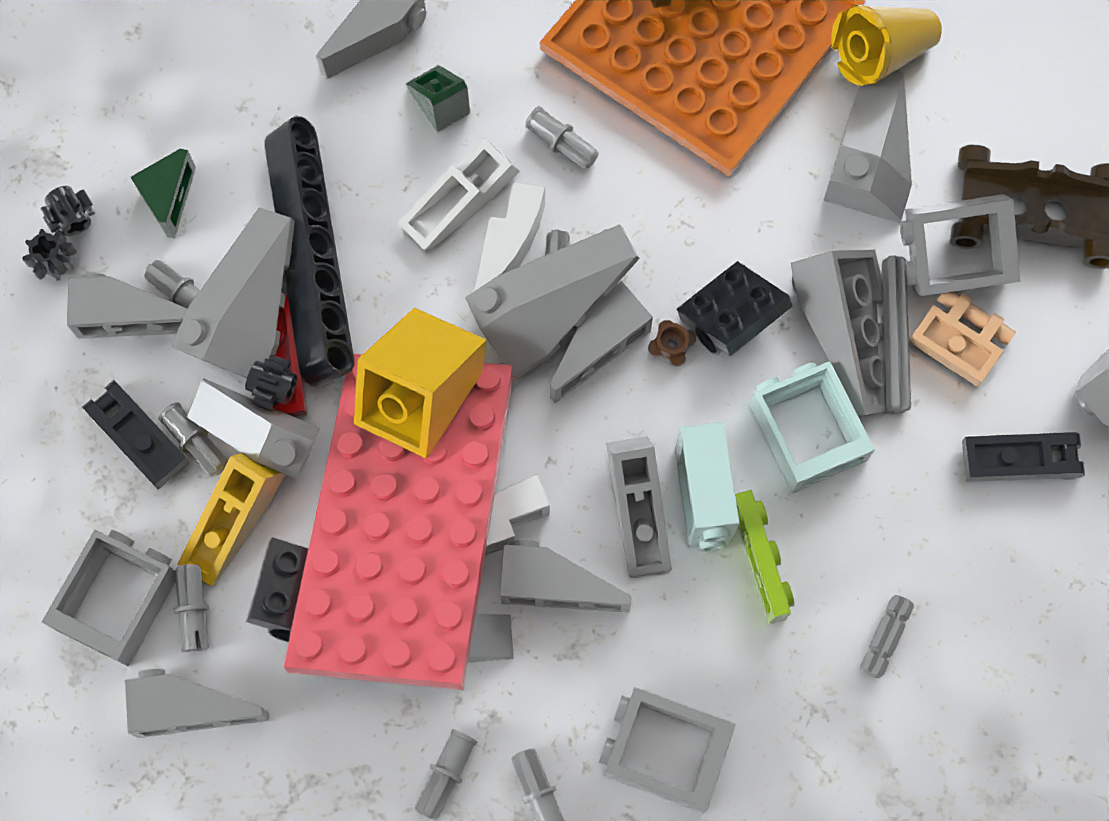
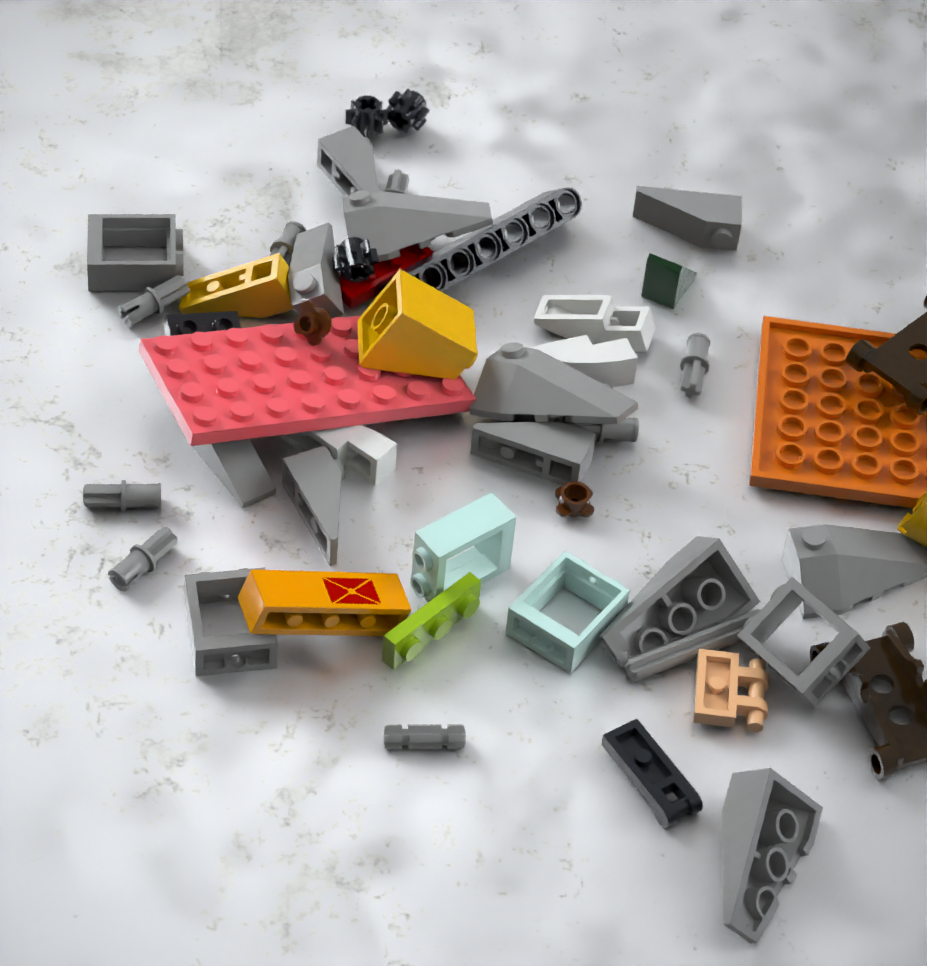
camera: 55 degrees right, 25 degrees down
black plate [82,380,190,490] -> none
light grey slope [125,669,269,738] -> none
dark green slope [130,148,196,239] -> none
light grey slope [606,436,672,577] -> none
black plate [676,261,793,356] -> none
none -> light orange brick [238,569,412,636]
none -> reddish brown plate [293,301,332,346]

